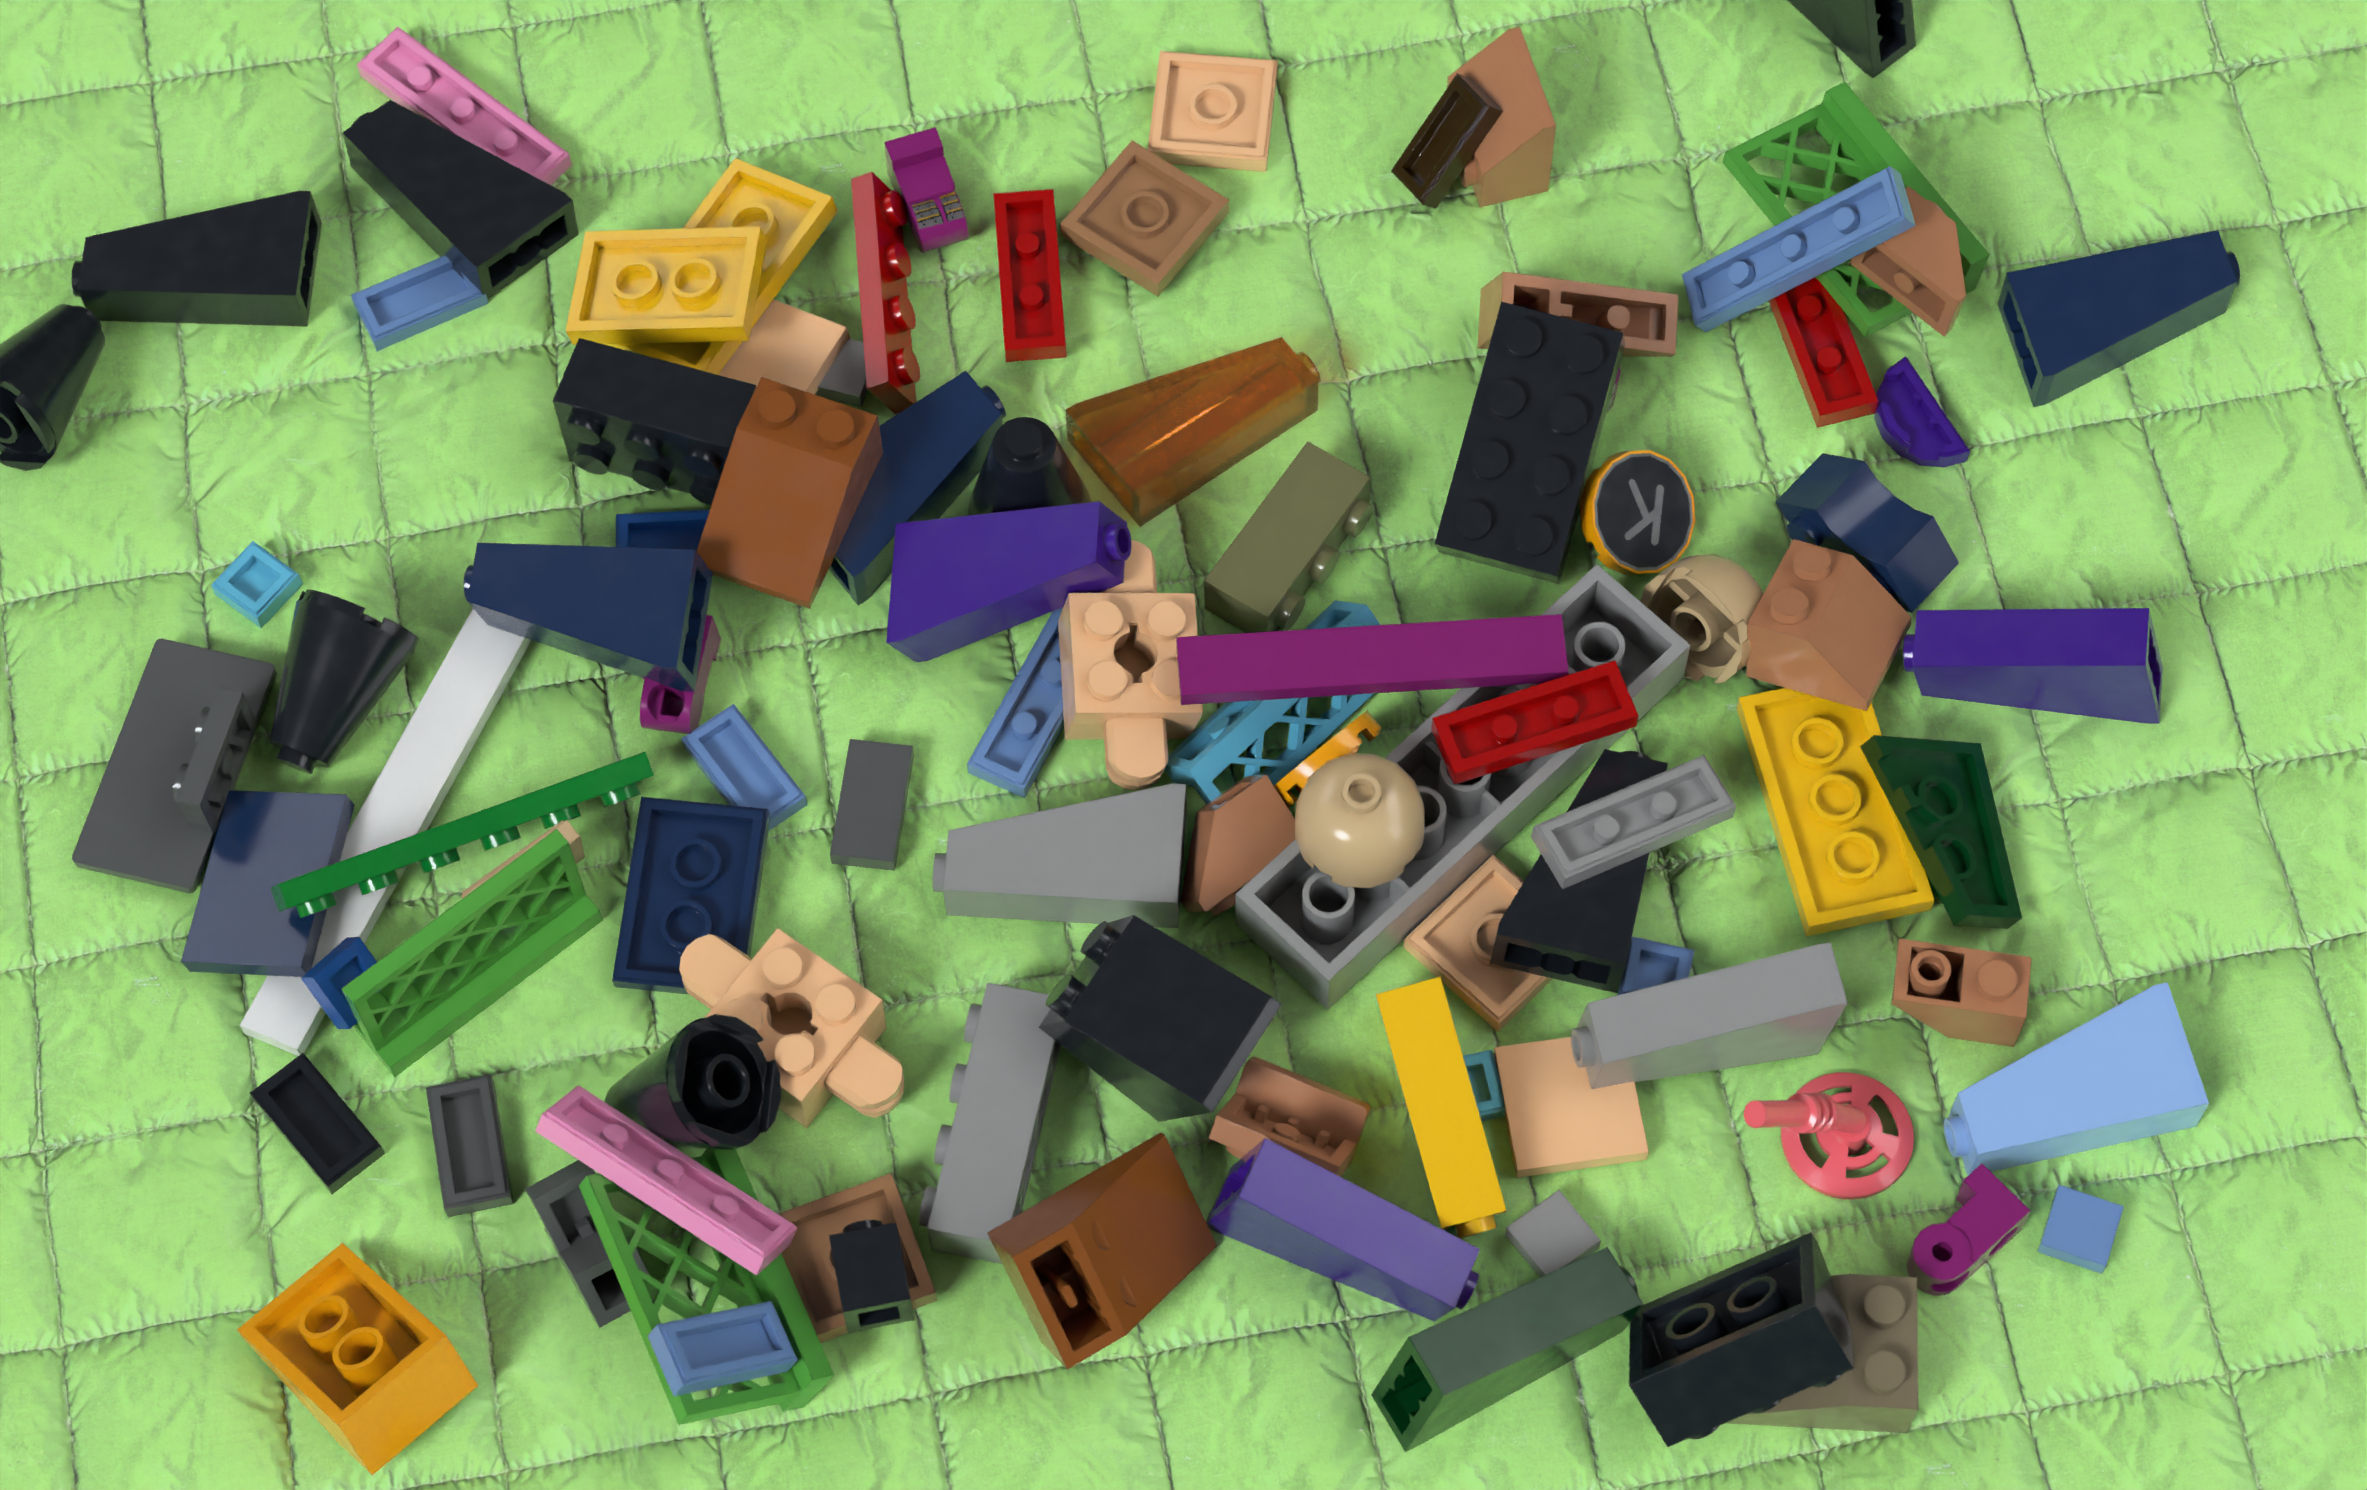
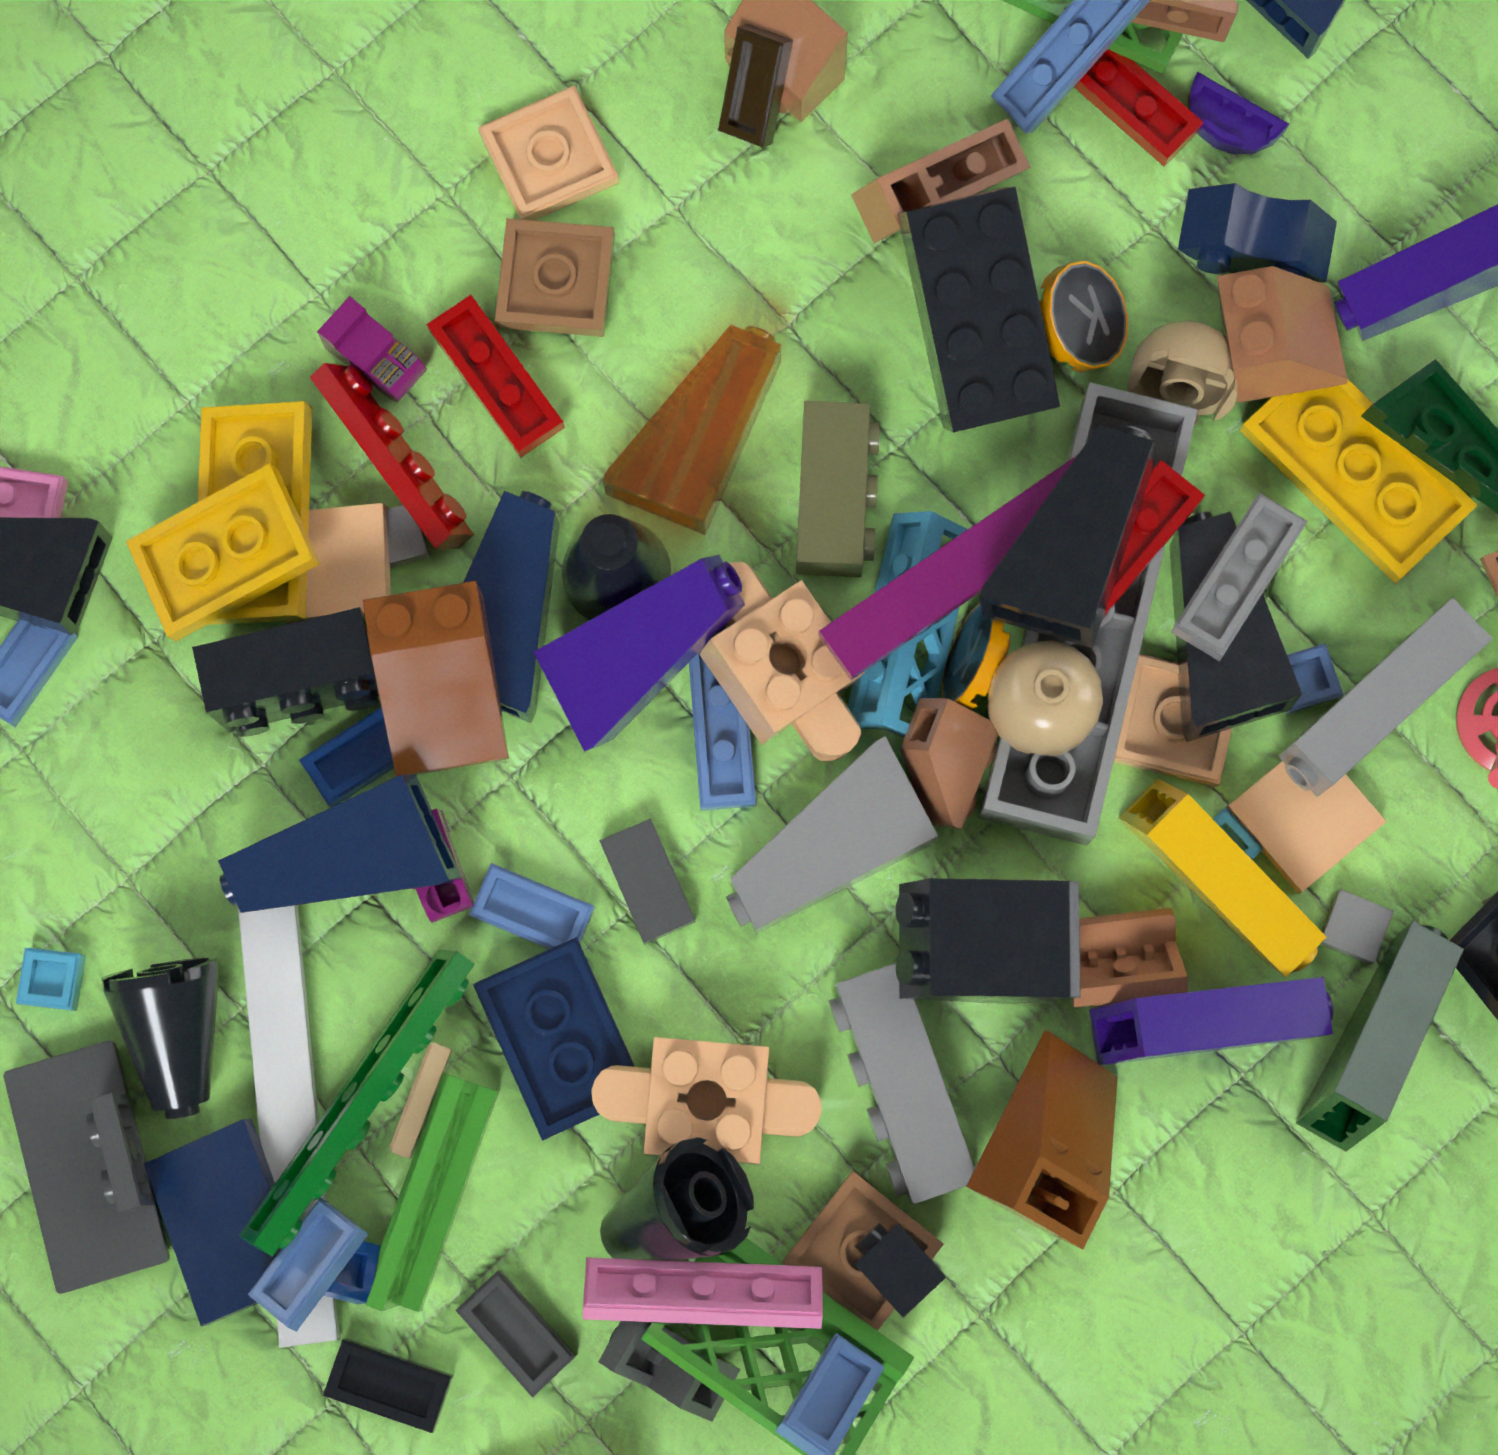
camera: 30 degrees left, 15 degrees up
none -> medium blue tile [248,1198,368,1332]
none -> black slope [979,426,1155,648]

